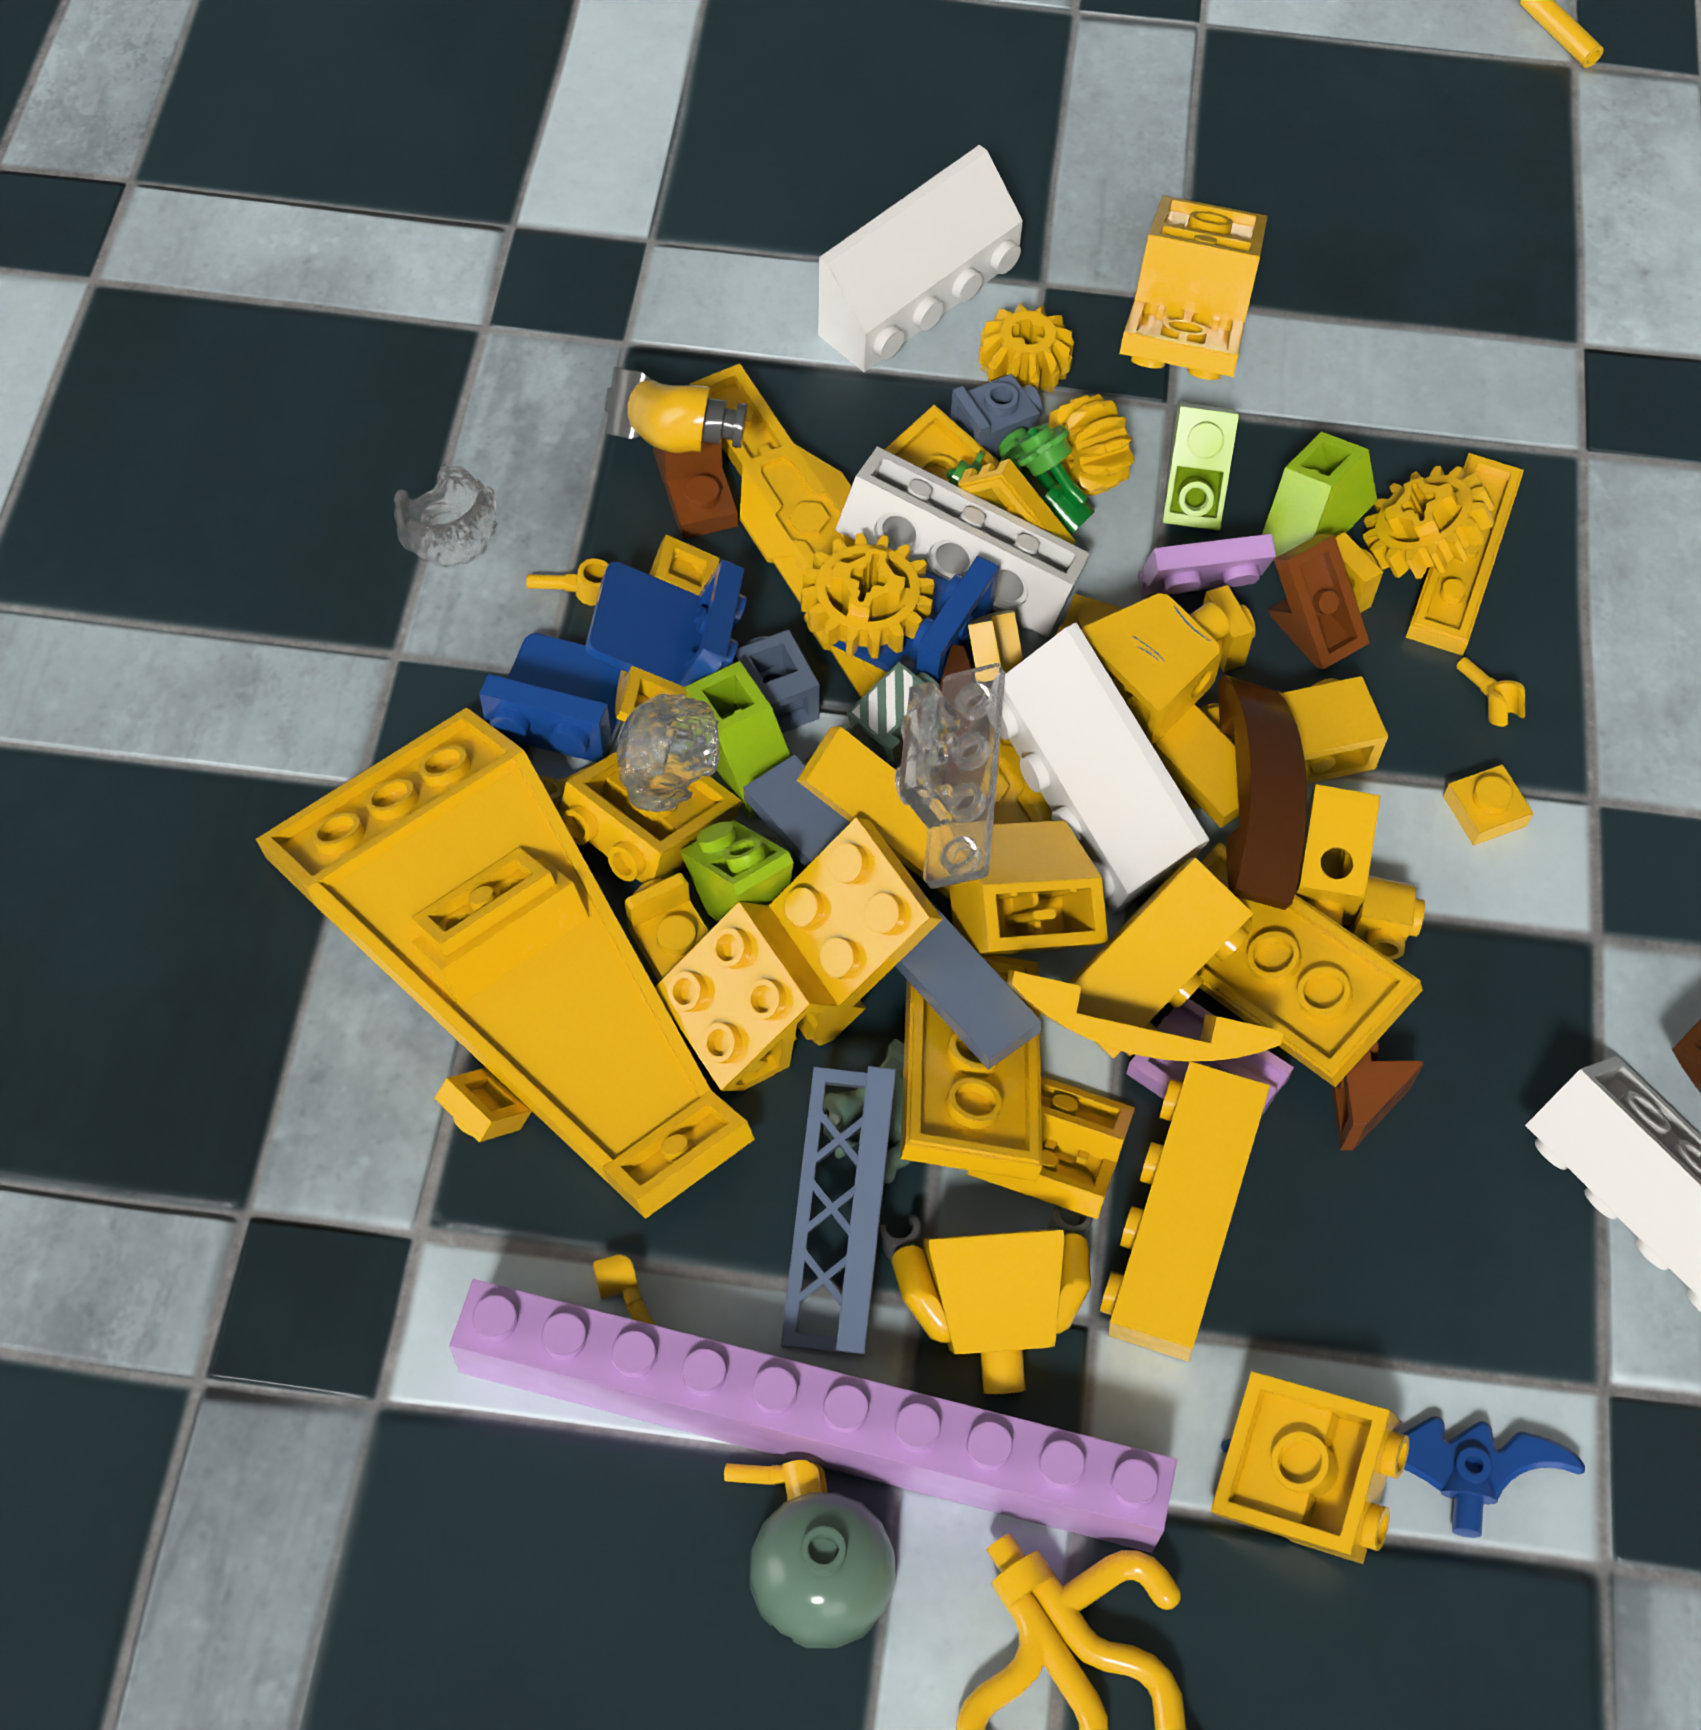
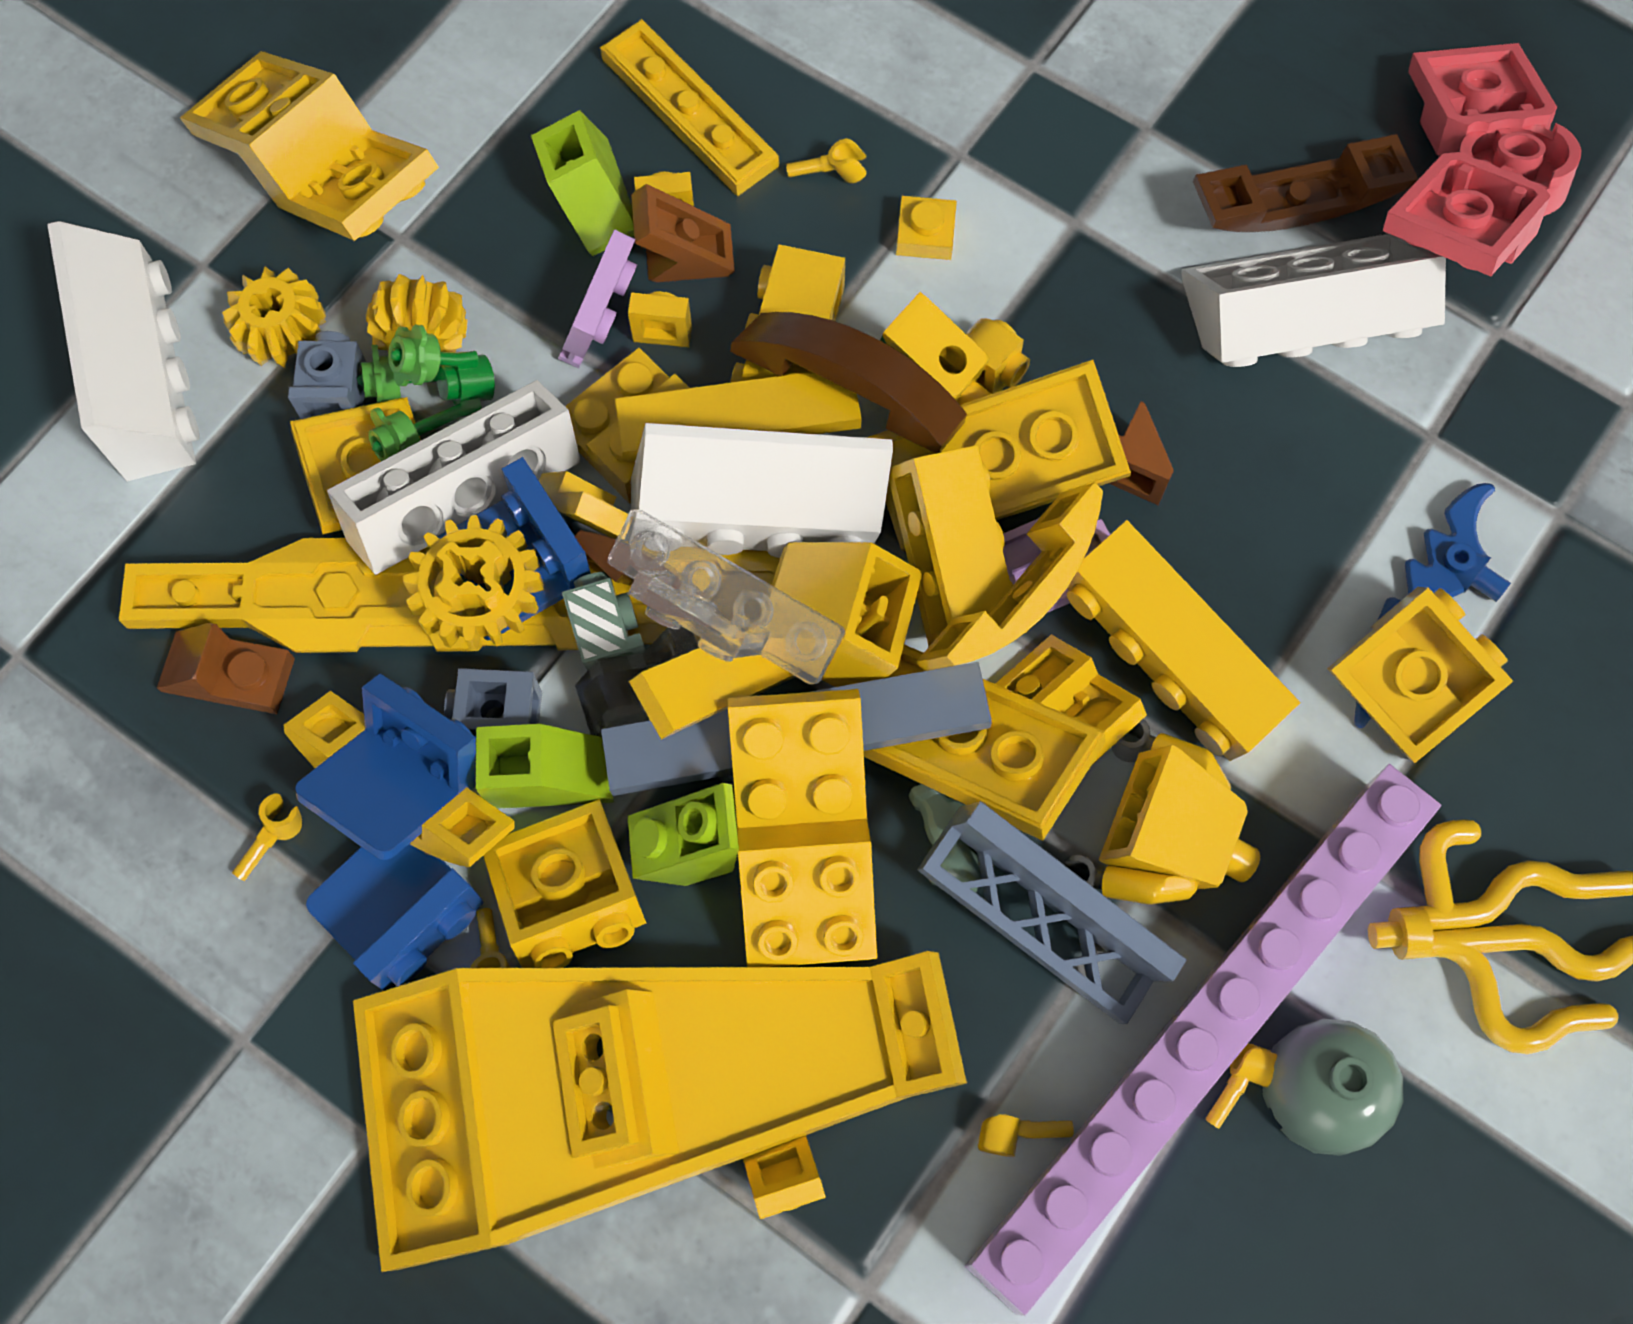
camera: 60 degrees left, 10 degrees up
clear hair [393,464,498,568] -> none
piece [604,367,748,453] -> none
clear hair [617,693,719,812] -> none
yellow bracket [625,873,709,982] -> none
yellow tile [957,459,1075,545] -> none
yellow torso [1081,593,1230,745] -> none
slope [1162,401,1239,531] -> none
yellow gear [1363,466,1495,579] -> none

